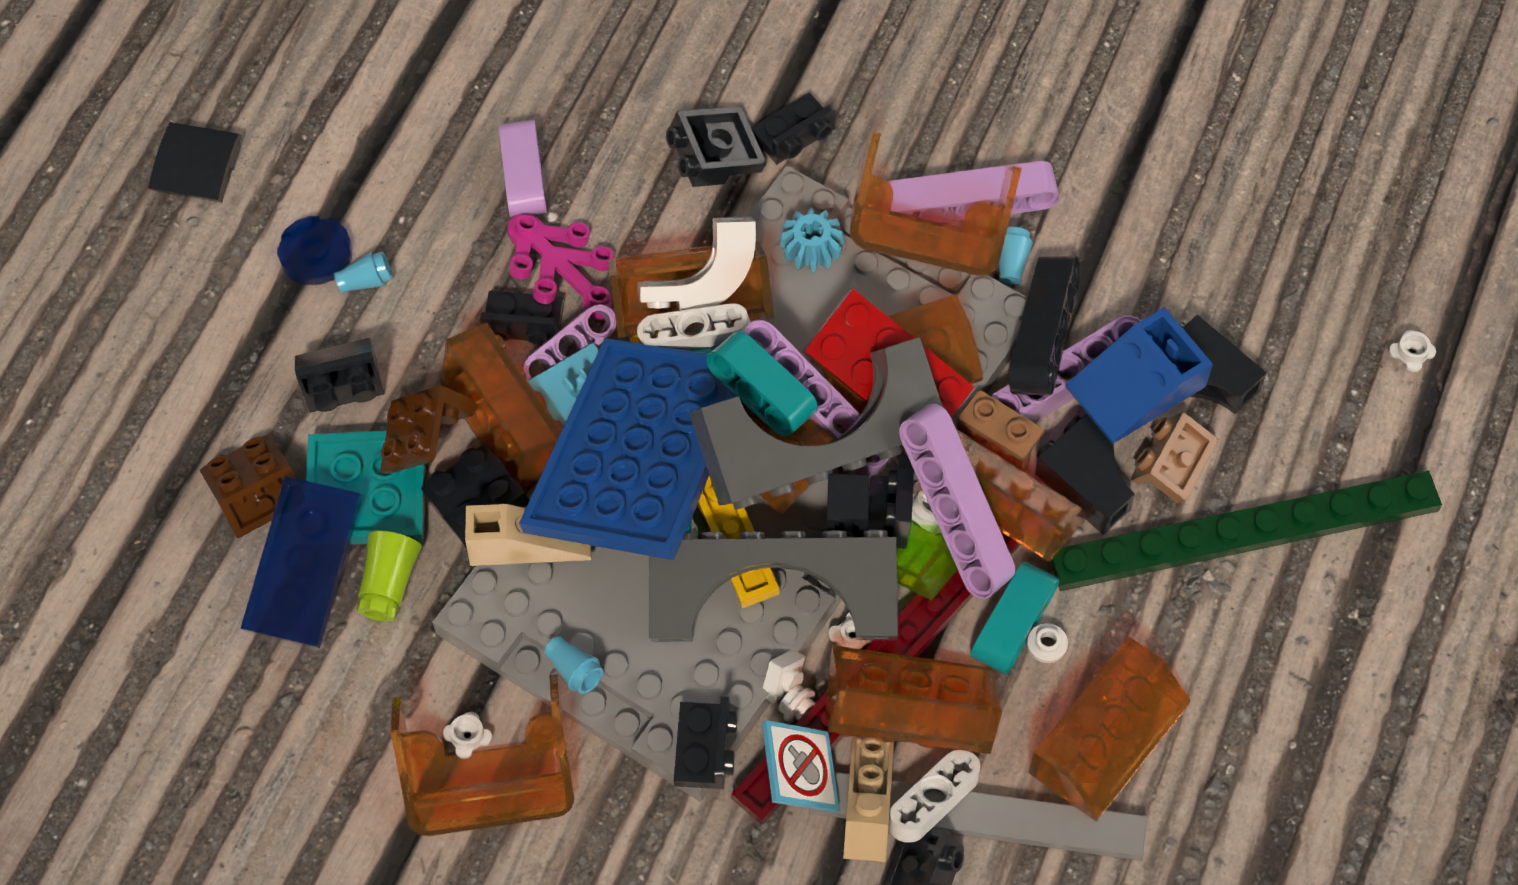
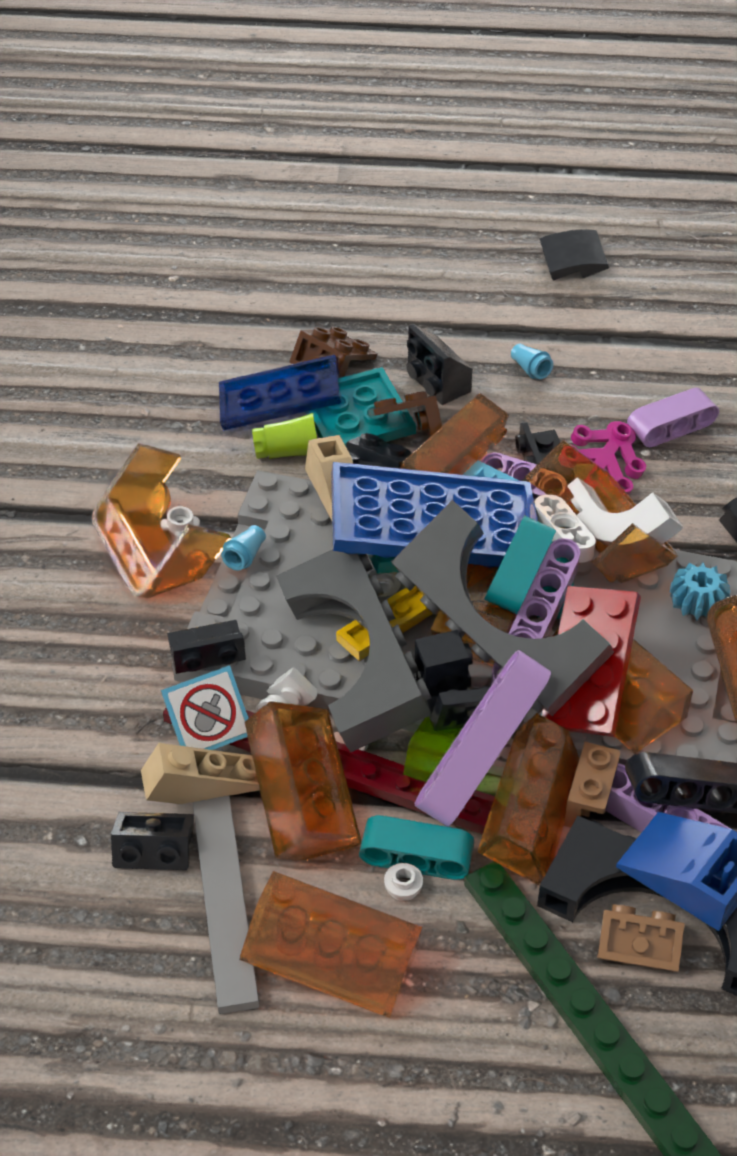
camera: 70 degrees right, 15 degrees down
clear blue tile [277,216,353,285] -> none
white beam [889,750,980,842] -> none

